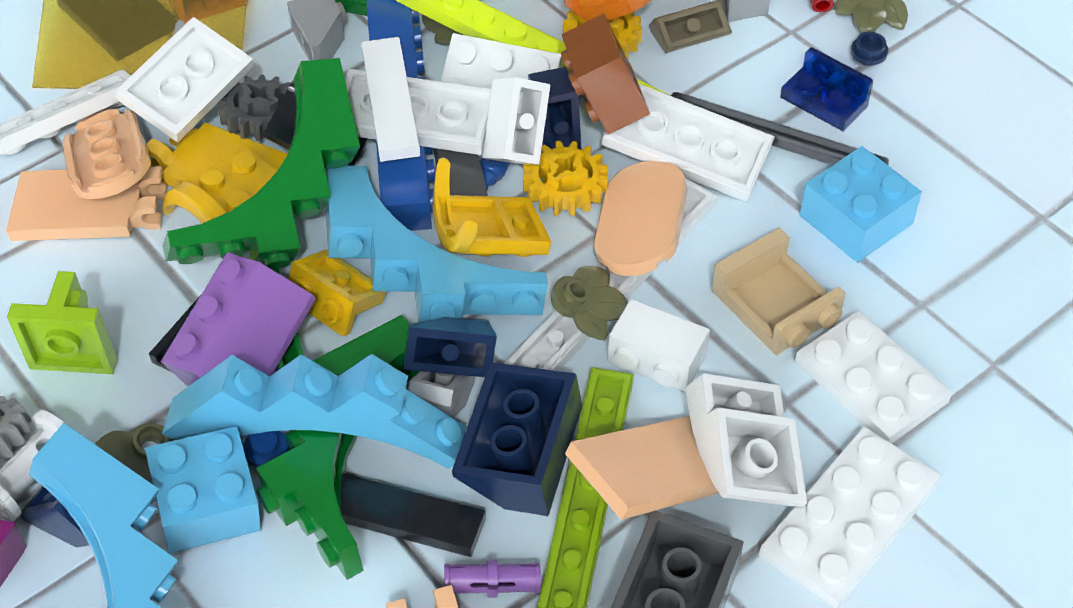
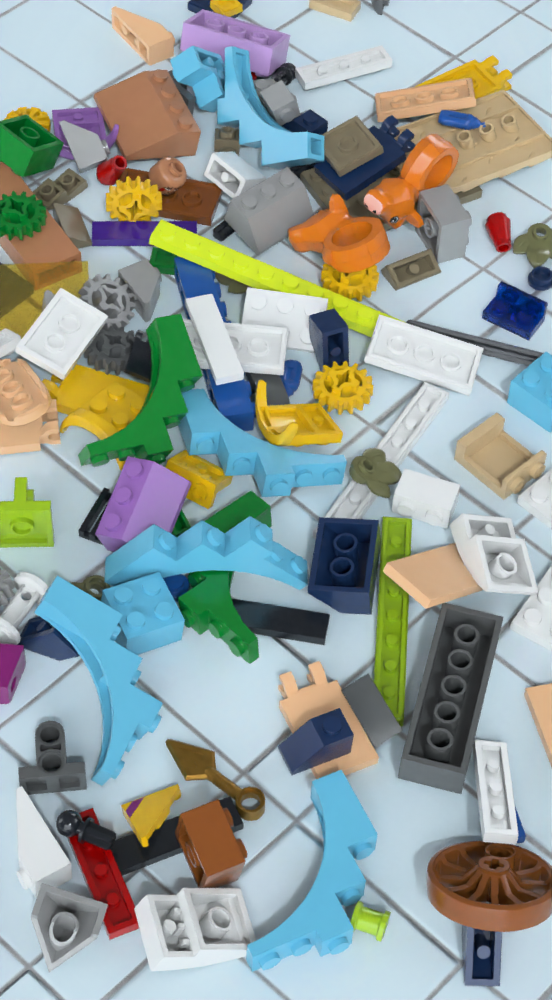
camera: 10 degrees left, 0 degrees up
dark blue slope [402,317,497,377] -> none
light grey slope [406,371,475,418] -> none
medium lavender pin [444,559,541,598] -> none
white brick [482,77,550,165] -> none
brick [561,13,651,134] -> none
light nougat tile [594,161,687,276] -> none
none -> light grey gear [78,274,136,331]

